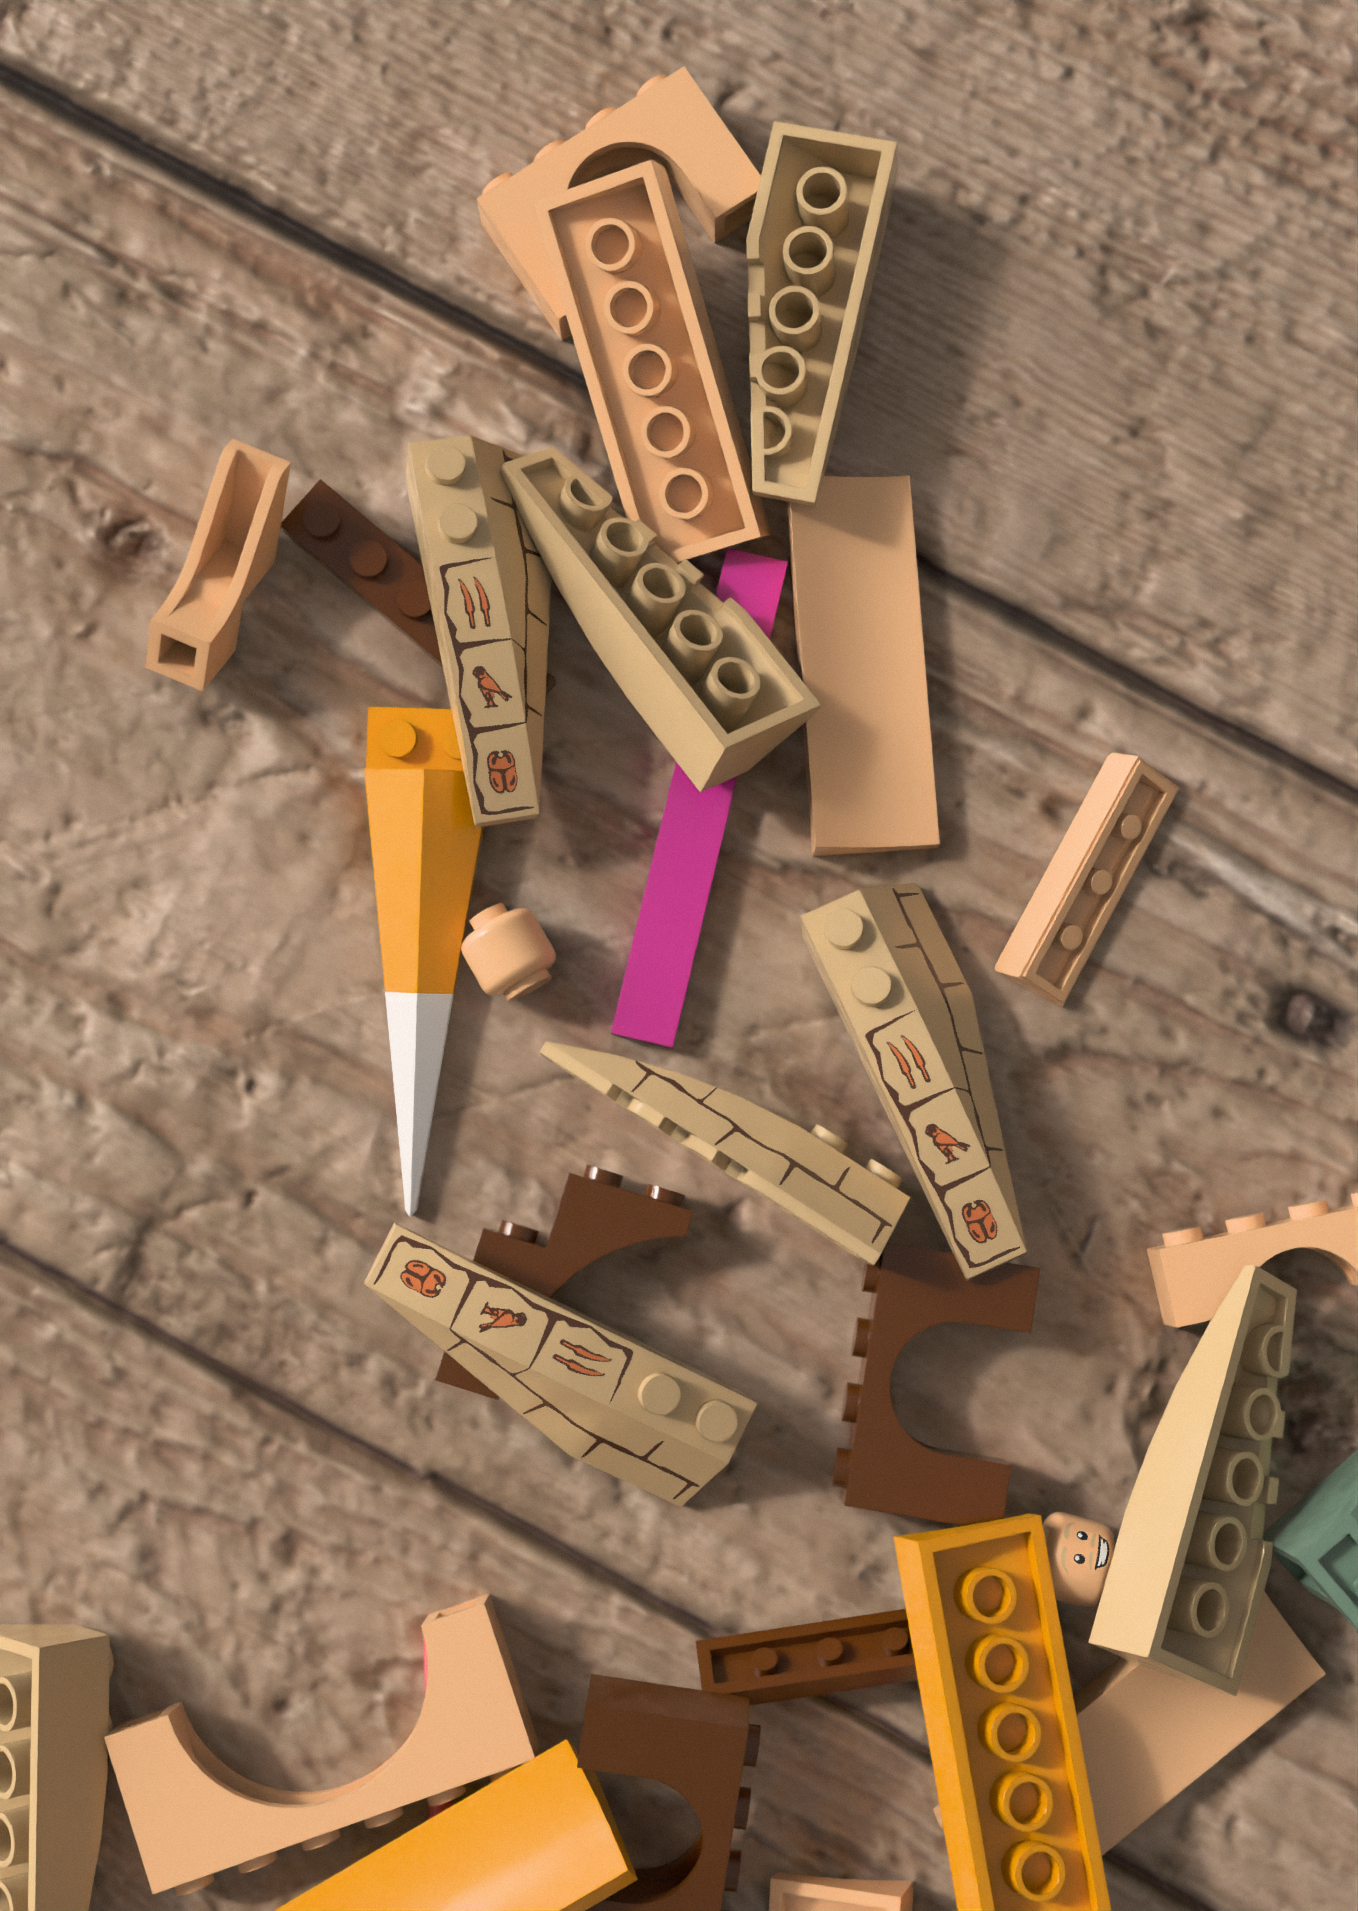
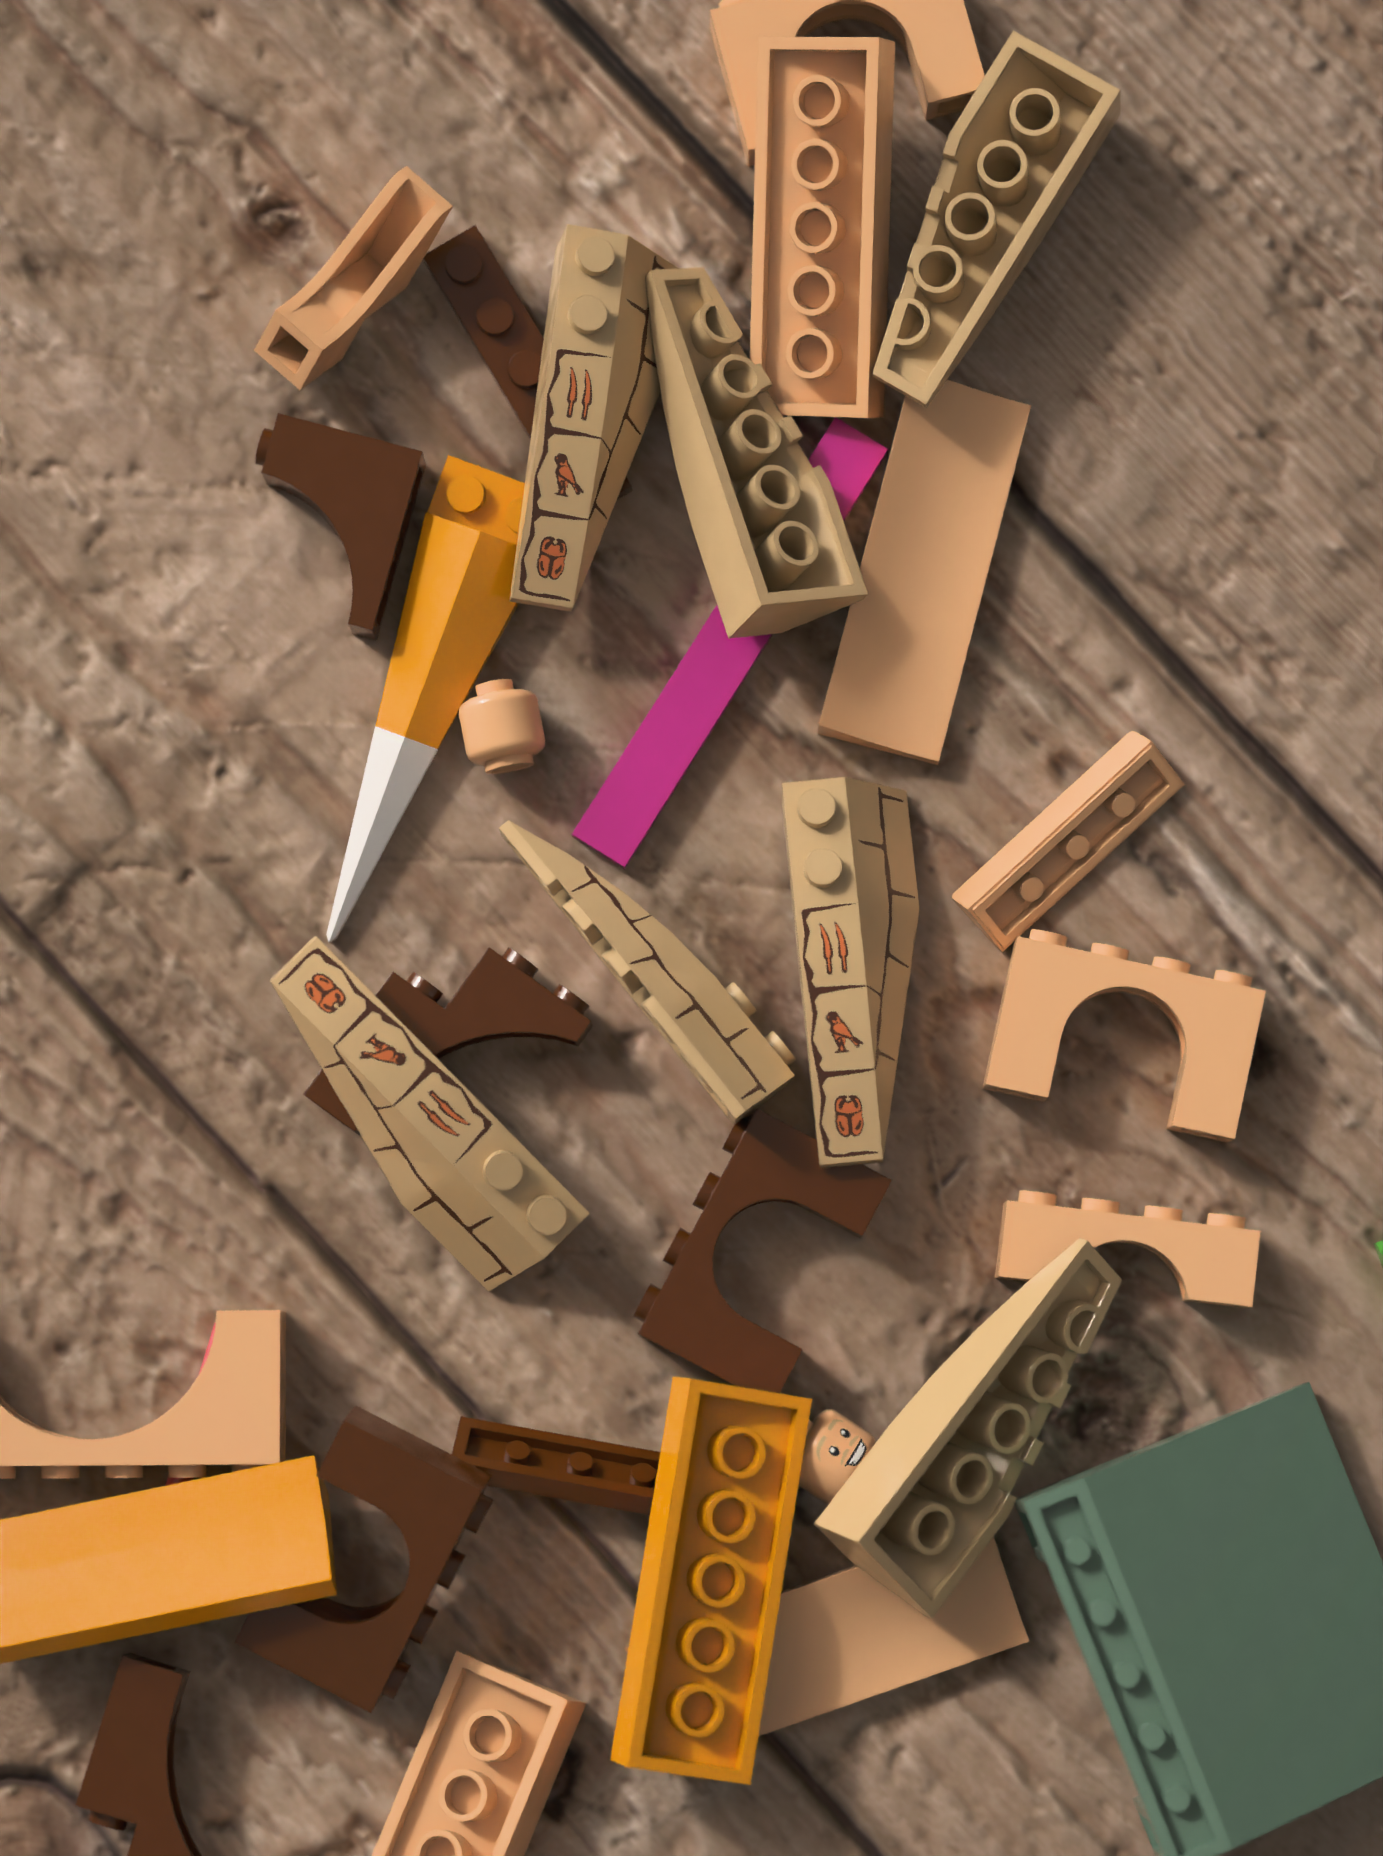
camera: 20 degrees right, 0 degrees up
none -> reddish brown arch [255,413,426,641]
none -> light nougat arch [982,929,1266,1143]

